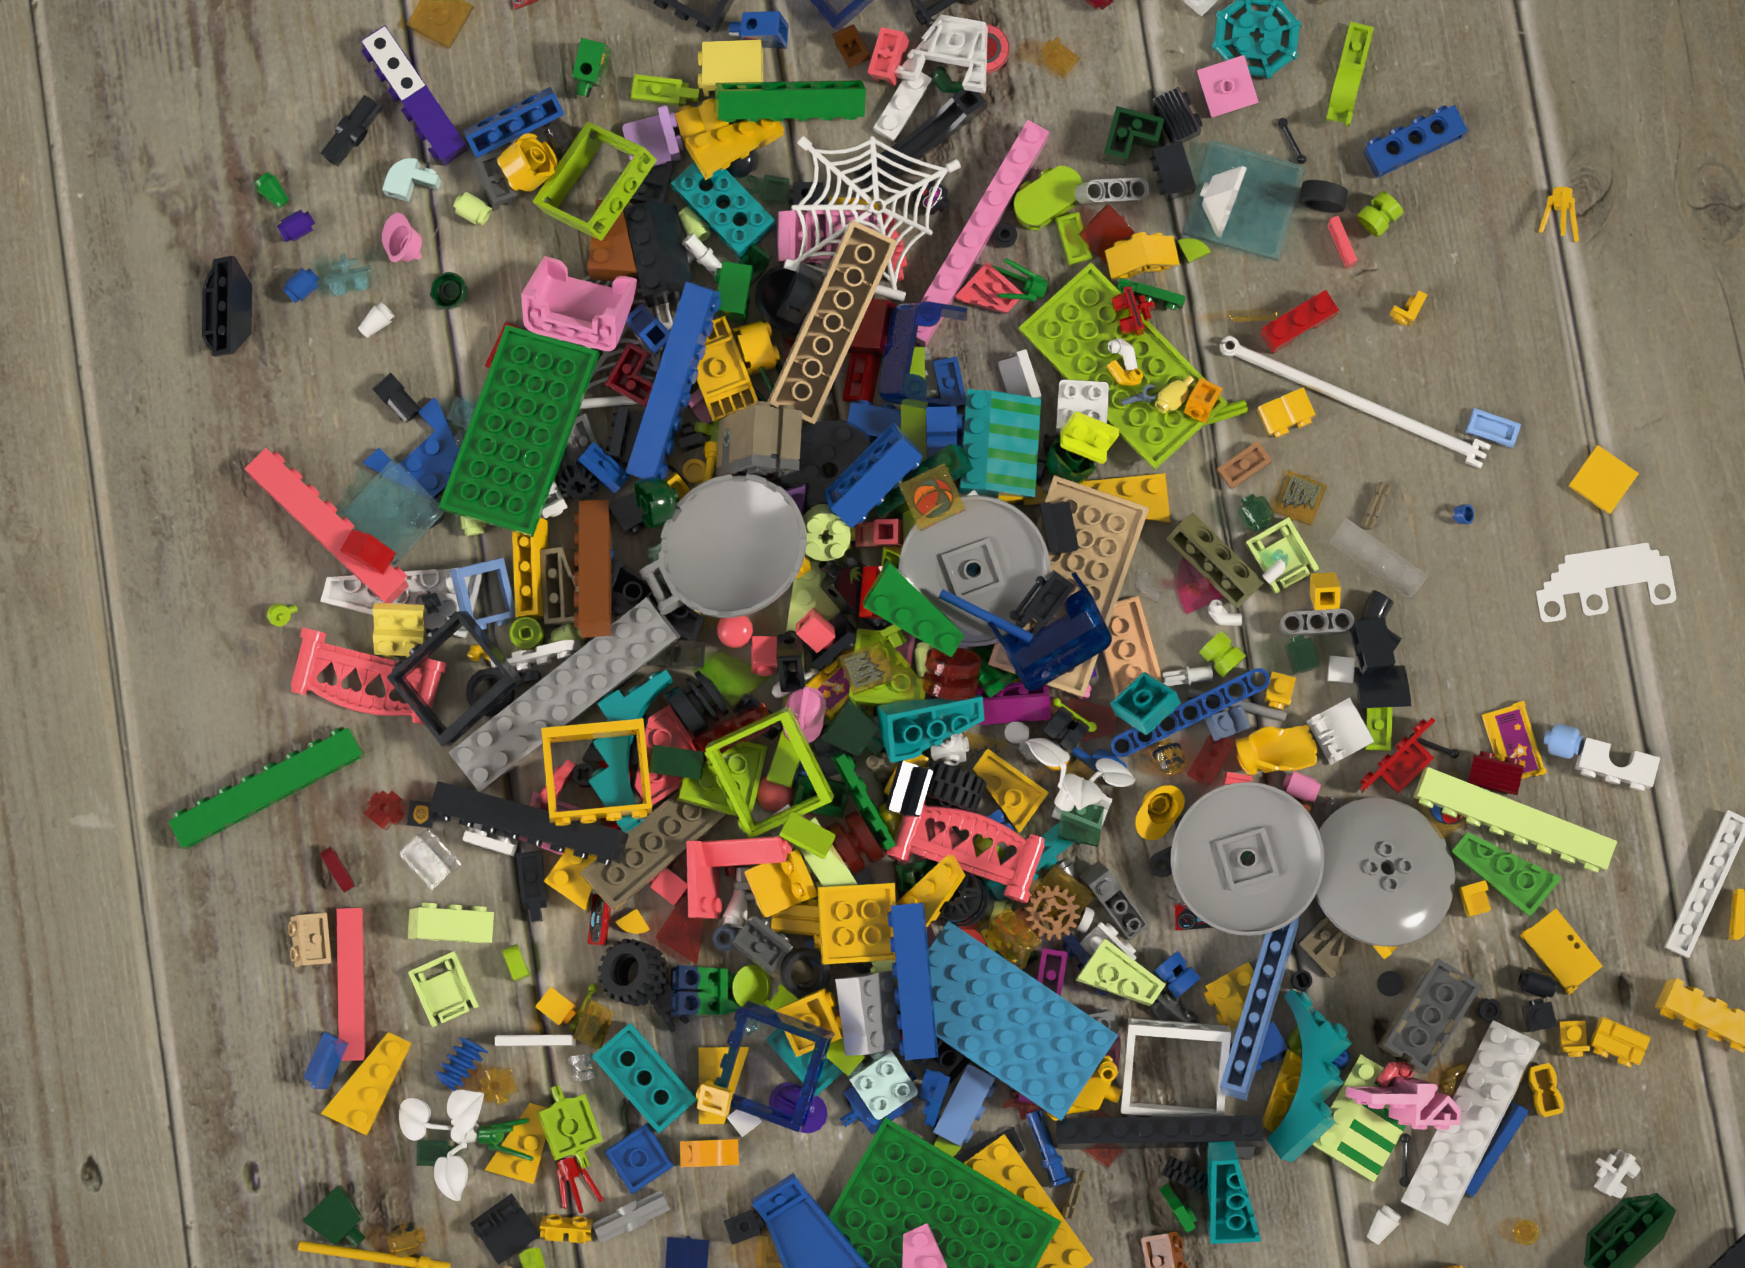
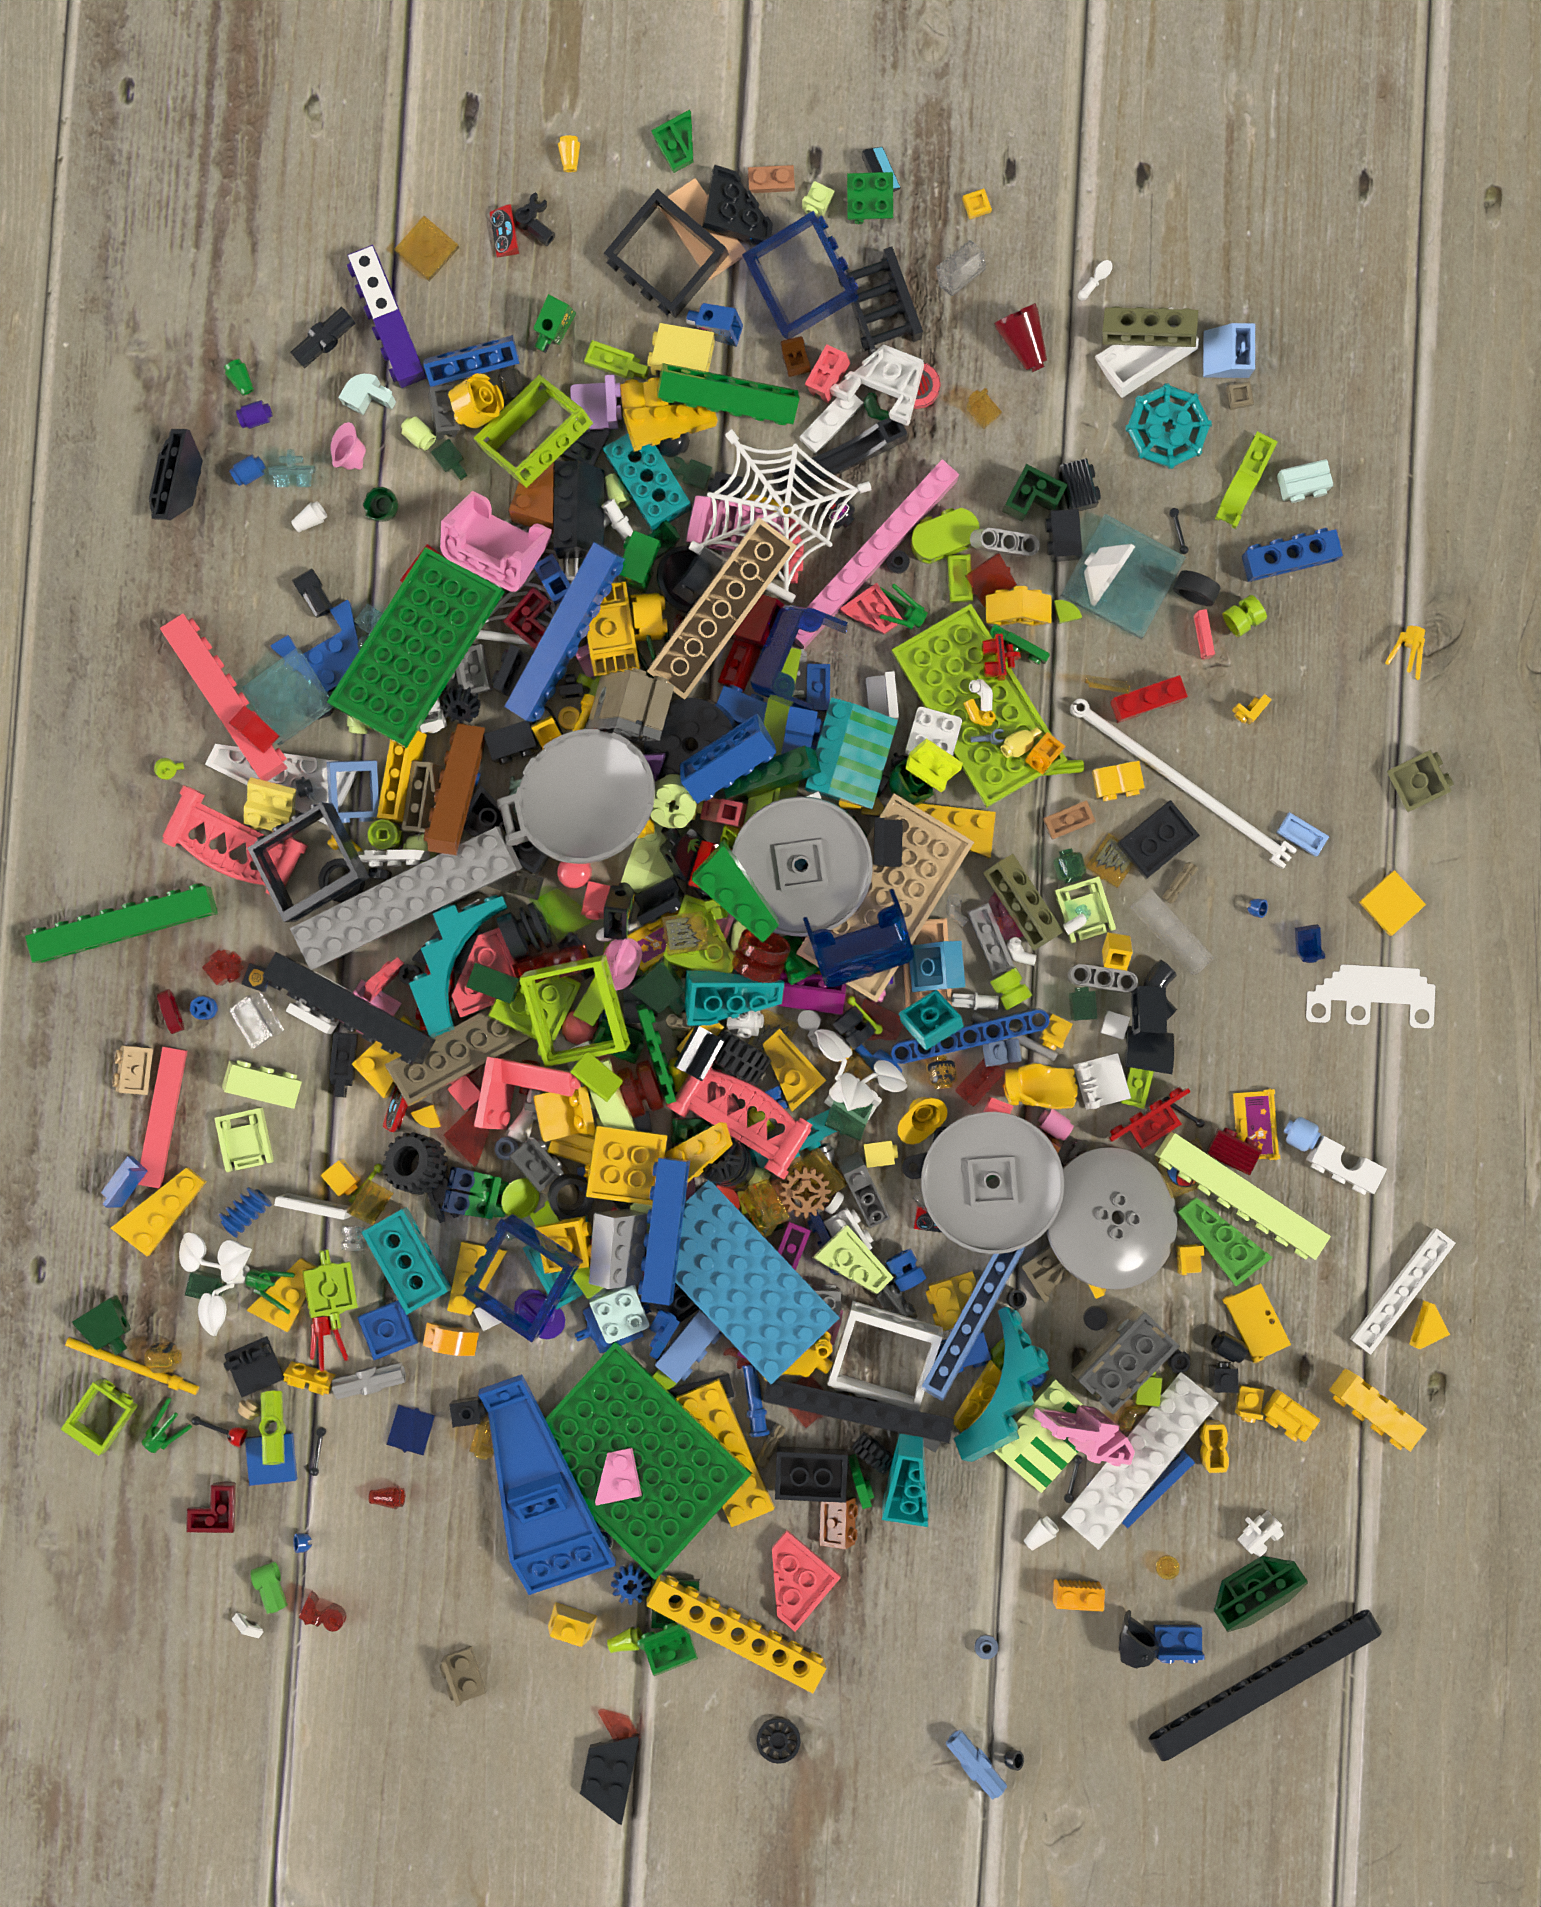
camera: 10 degrees right, 5 degrees up
clear yellow brick [477,1067,519,1106] -> none
lime piece [502,943,531,982] -> none
yellow window [541,719,652,826] -> none
blue panel [577,442,630,493] -> none
dark green cylinder [634,477,679,529] -> none
yellow bracket [696,1079,733,1117] -> none
coral brick [796,608,835,653] -> none
clear yellow tile [899,463,966,531] -> none
blue bar [938,589,1034,643] -> none
black hinge [1010,576,1045,620] -> none
black hinge [1015,570,1075,640] -> none
bright pink plate [1197,55,1259,118] -> none
coral arm [1376,1061,1414,1088] -> none
none -> blue wheel [190,996,218,1020]
none -> clear green plate [431,439,468,481]
none -> black brick [775,1446,848,1503]
none -> light yellow brick [863,1140,898,1168]
none -> dark azure slope [908,941,965,992]
none -> light grey tile [967,903,1015,976]
none -> black tile [1117,800,1200,879]
none -> lime brick [1132,1371,1162,1407]
none -> light aqua brick [1277,459,1333,503]
none -> clear blue bracket [1295,924,1325,963]
none -> olive plate [1387,749,1454,812]

